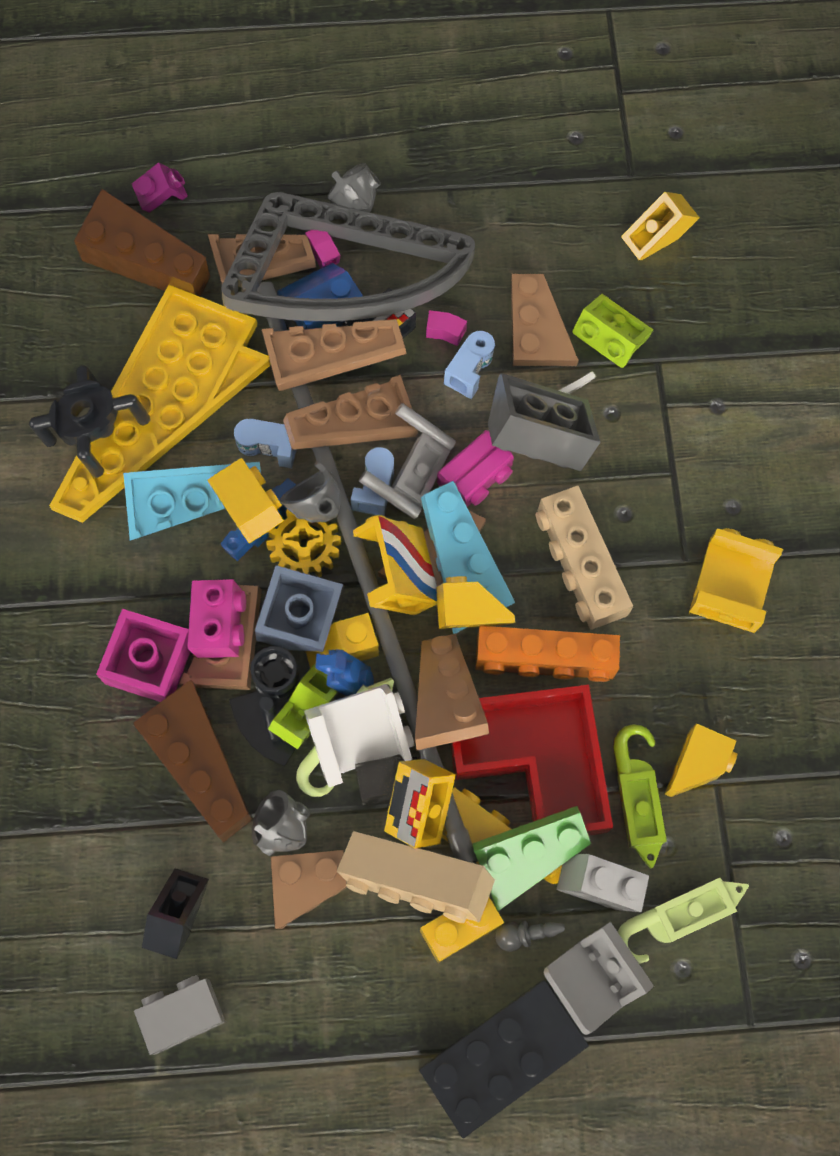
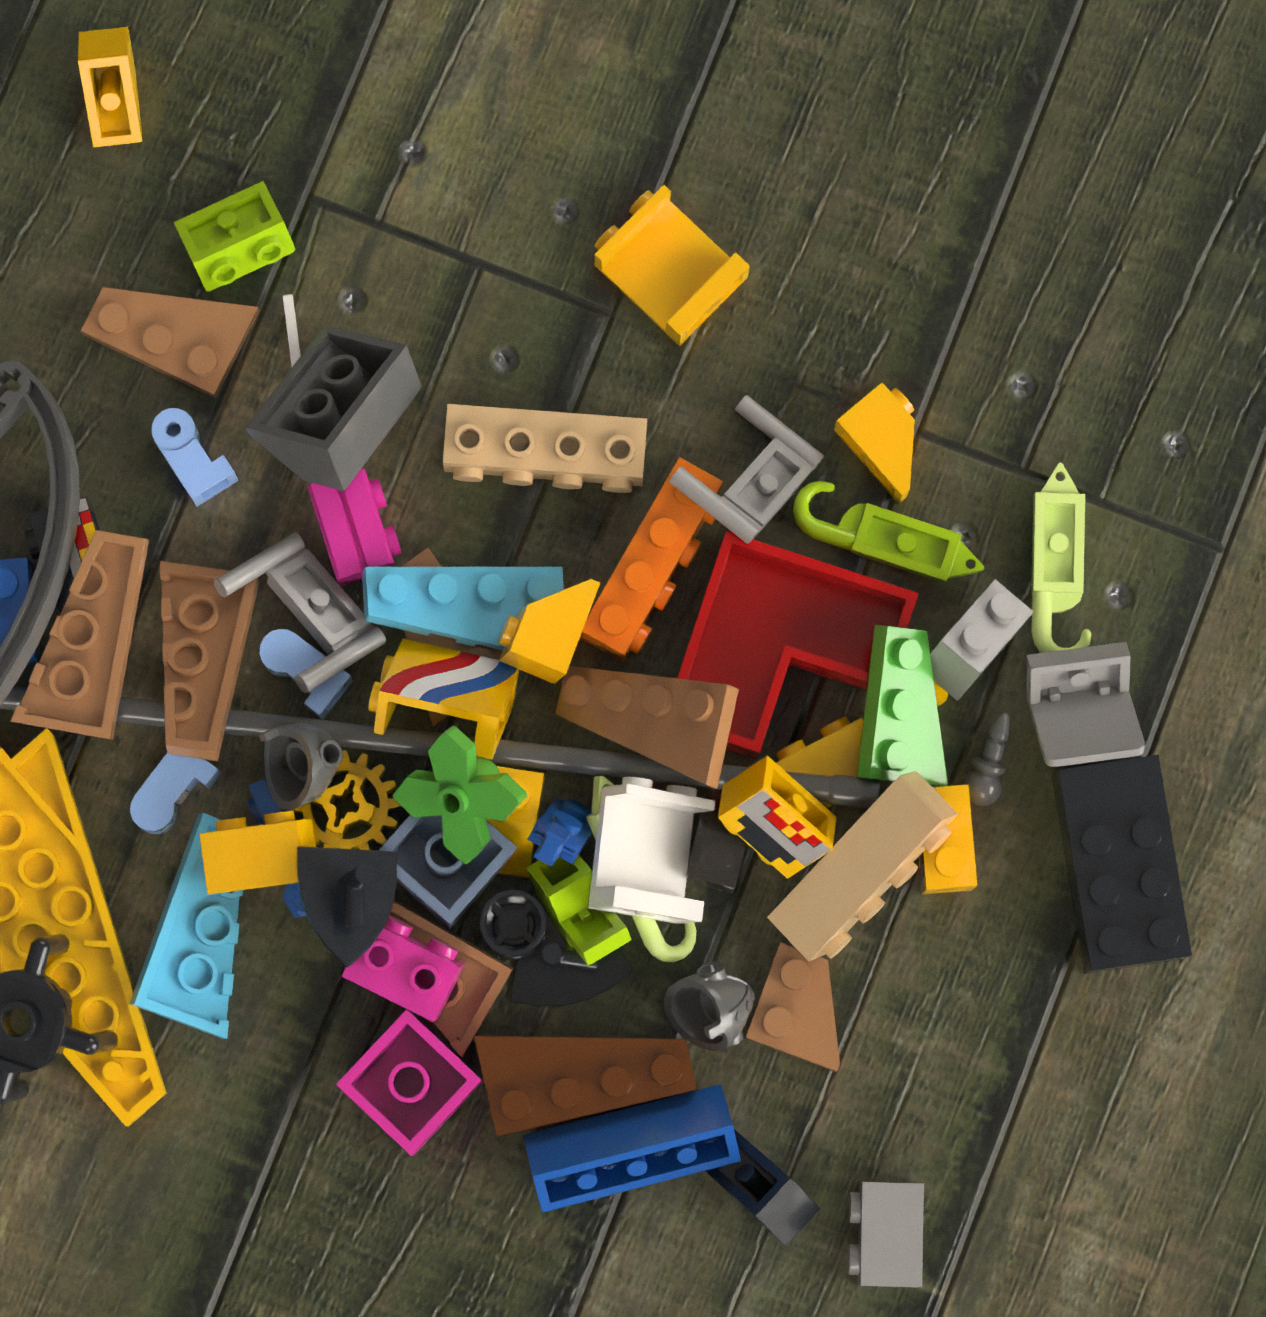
camera: 65 degrees left, 10 degrees up
dark pink piece [426,310,467,346] -> none
none -> black shield [297,847,397,968]
none -> bright green plant [393,726,527,864]
none -> blue brick [523,1084,741,1213]
none -> light grey plate [669,395,824,544]

